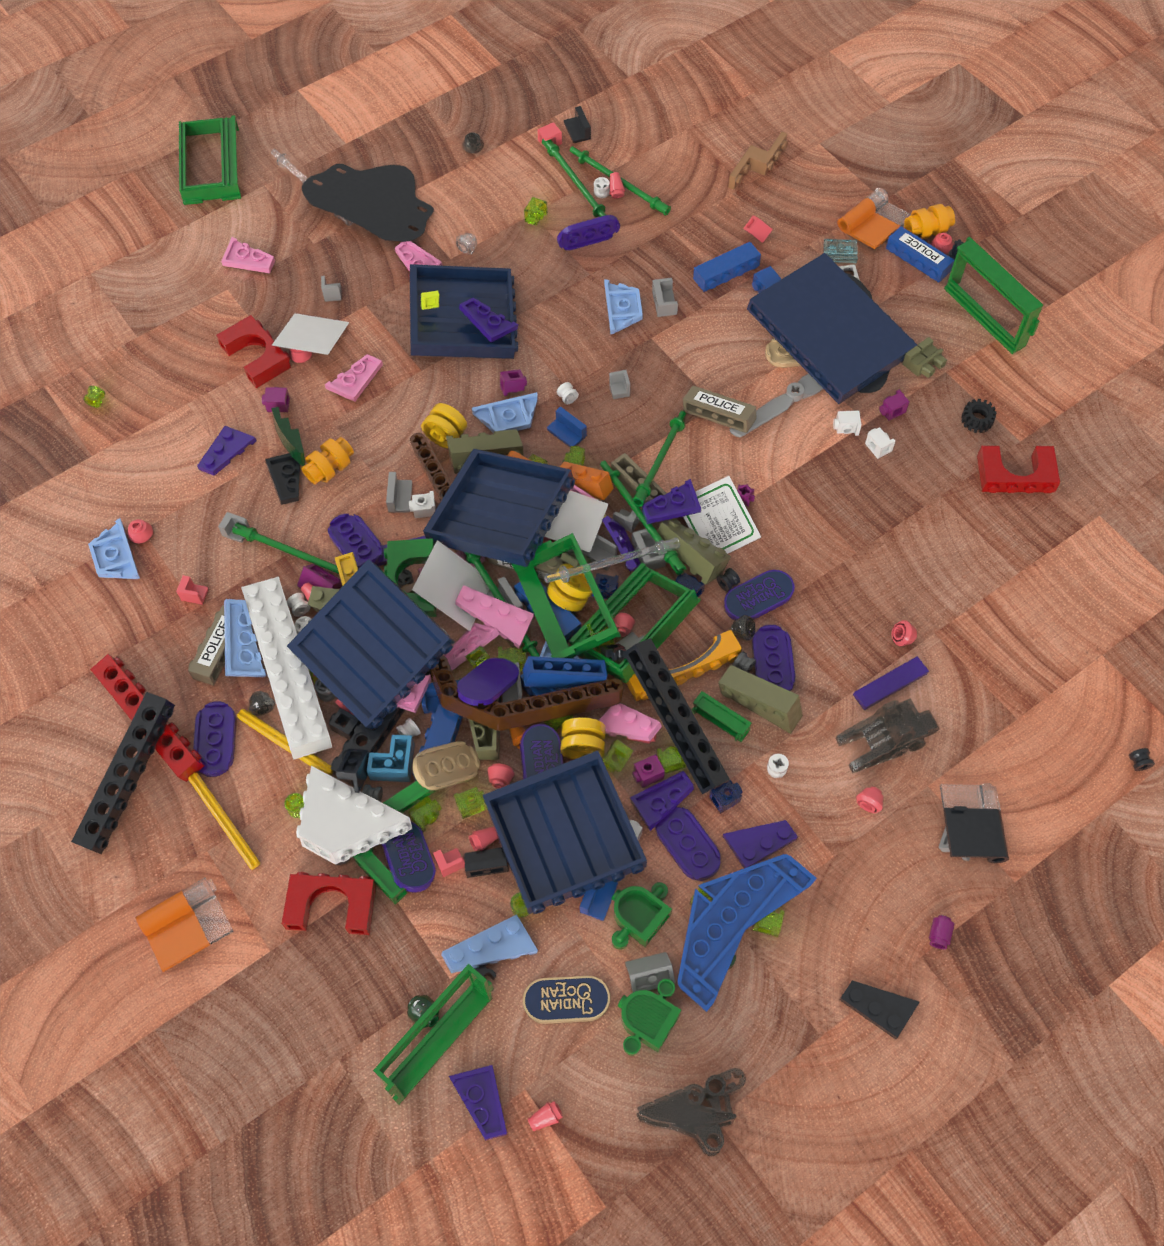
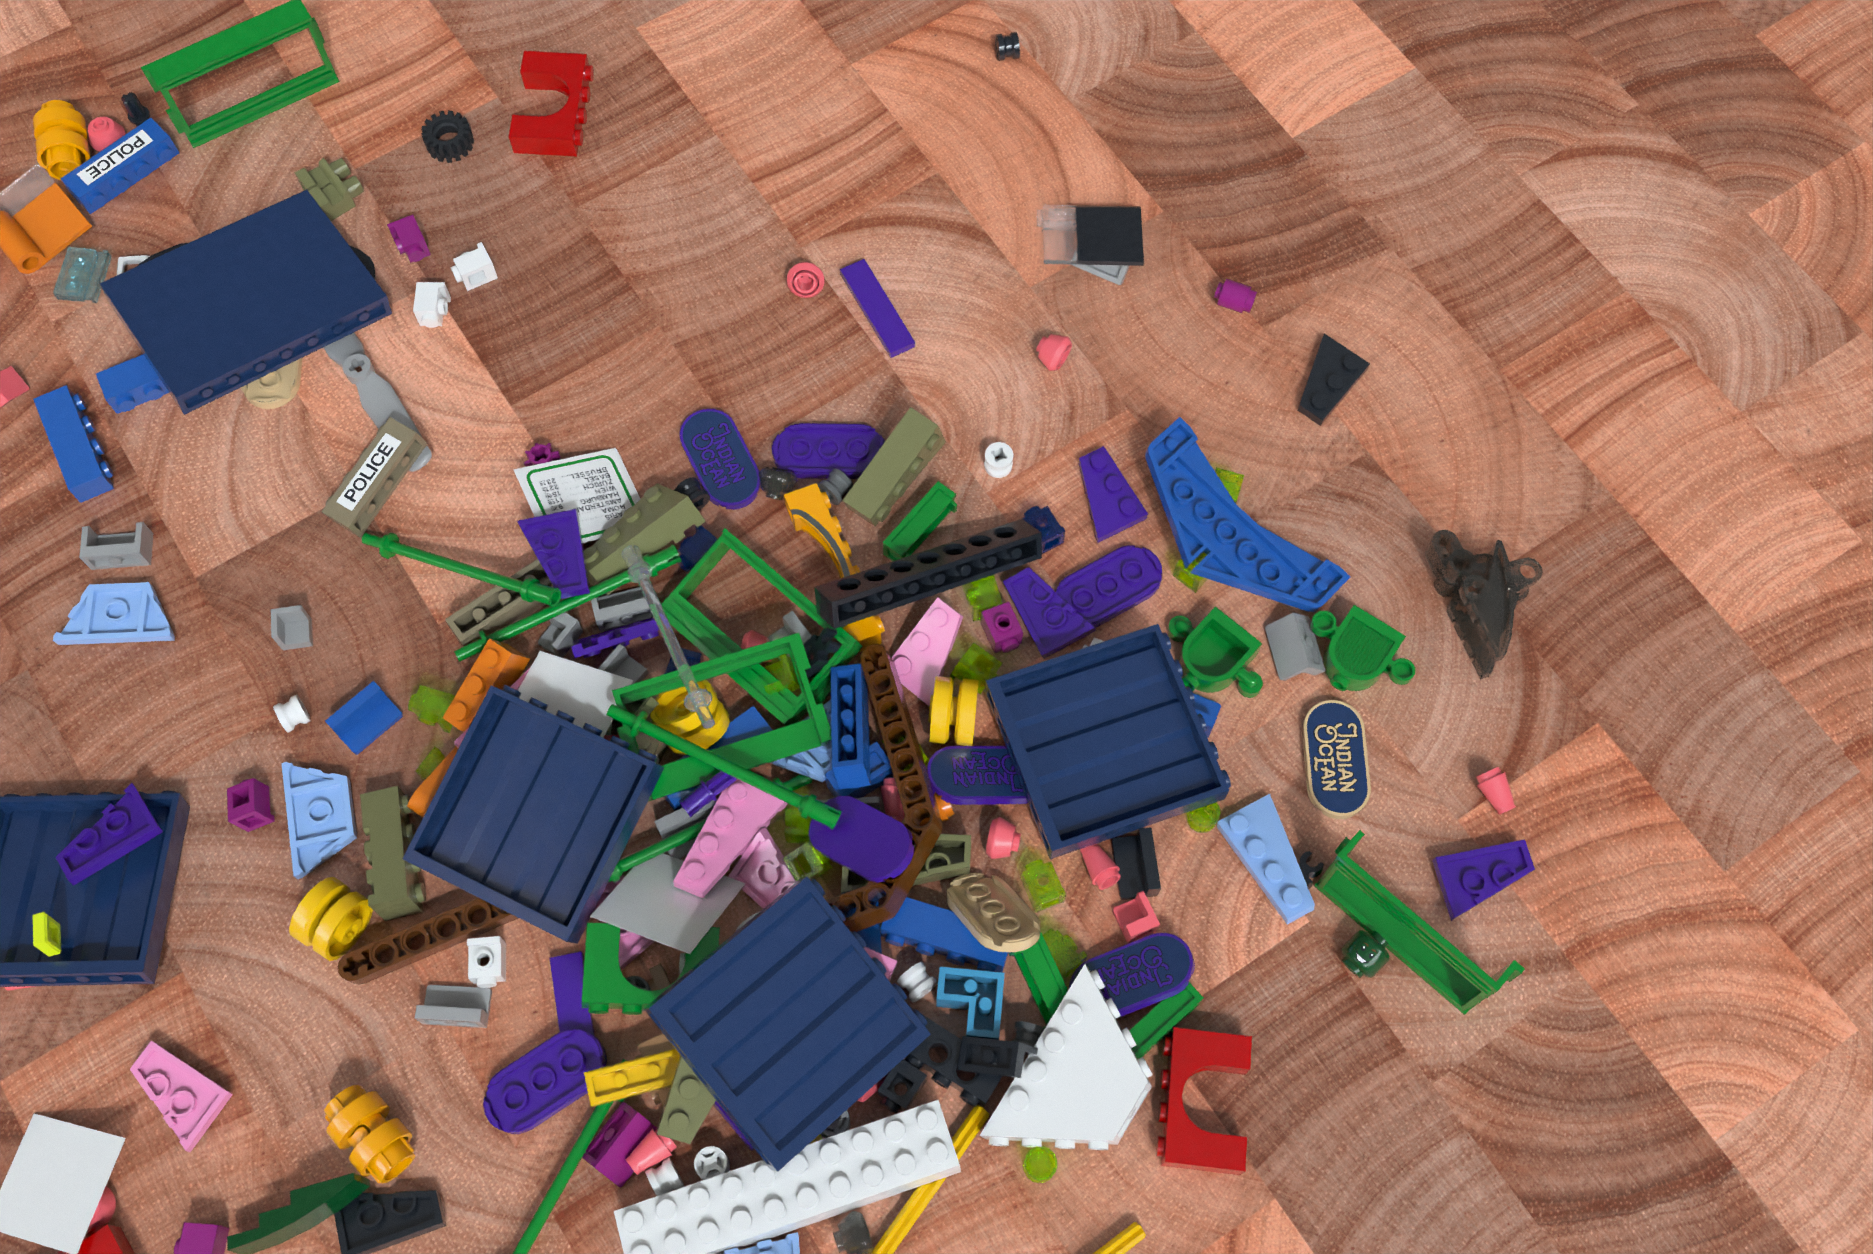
camera: 90 degrees left, 5 degrees up
clear smoke piece [835,698,940,774] -> none
none -> green bar [606,704,842,829]
none -> dark purple axle [678,771,737,817]

